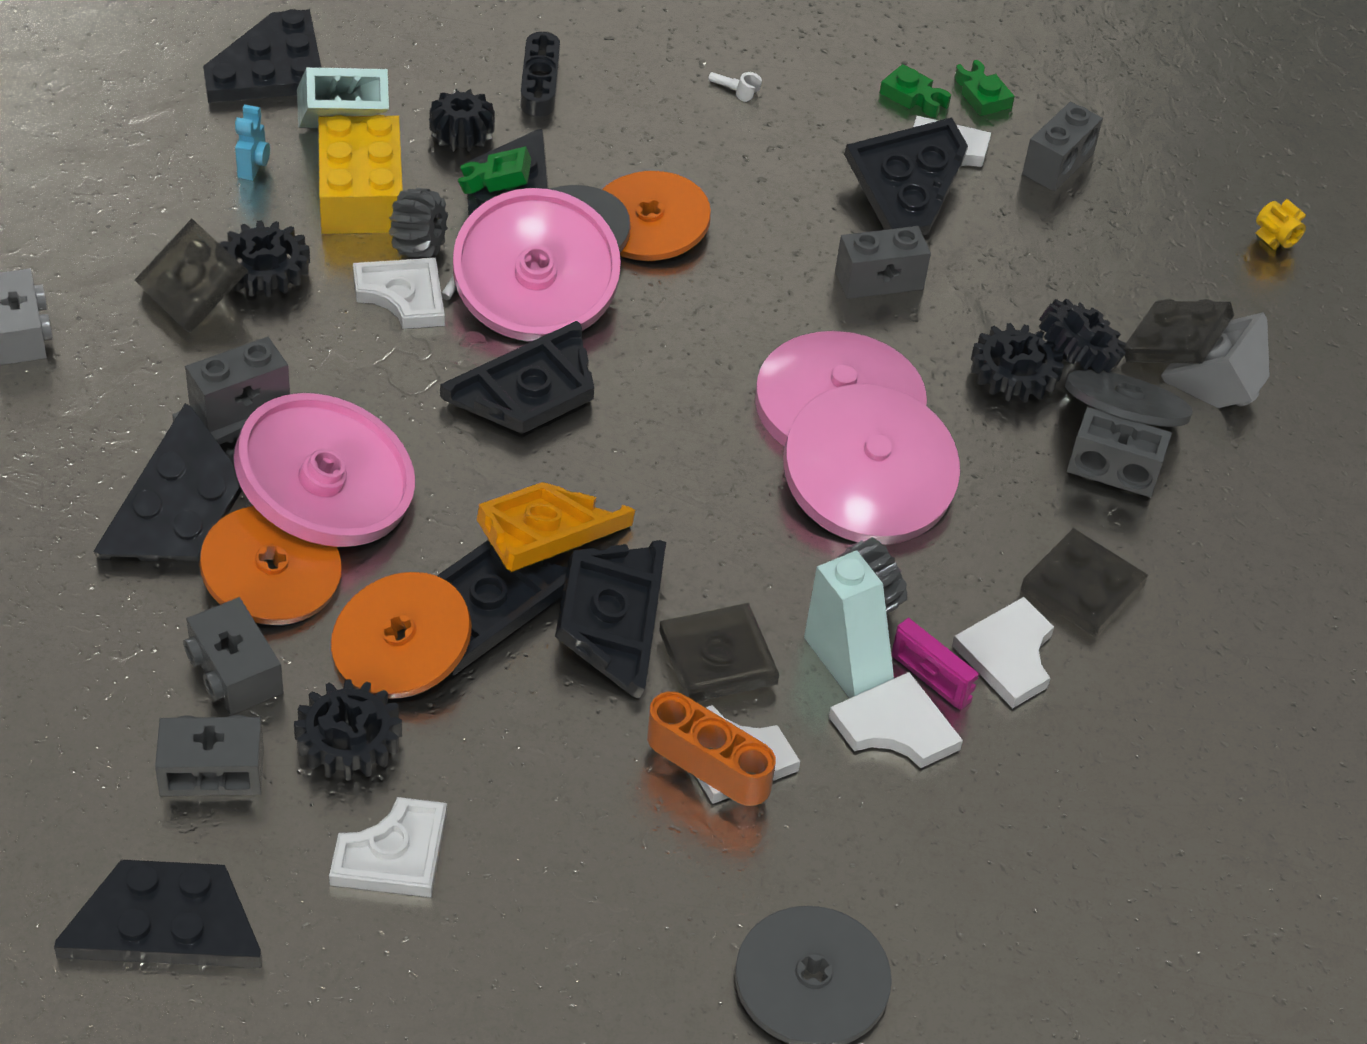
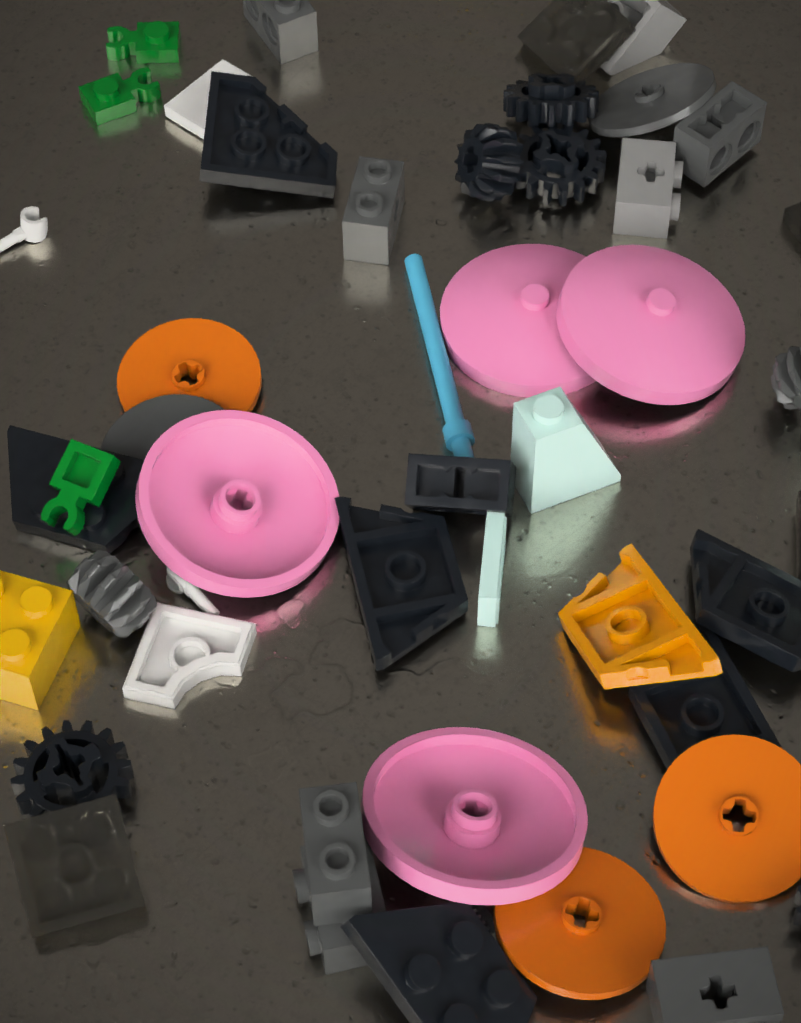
camera: 60 degrees left, 5 degrees up
none -> medium azure bar [404,254,475,458]
none -> black brick [404,453,516,517]
none -> black gear [454,123,525,202]
none -> light aqua tile [477,511,507,627]
none -> light aqua slope [510,387,621,514]
none -> light grey brick [613,137,683,239]

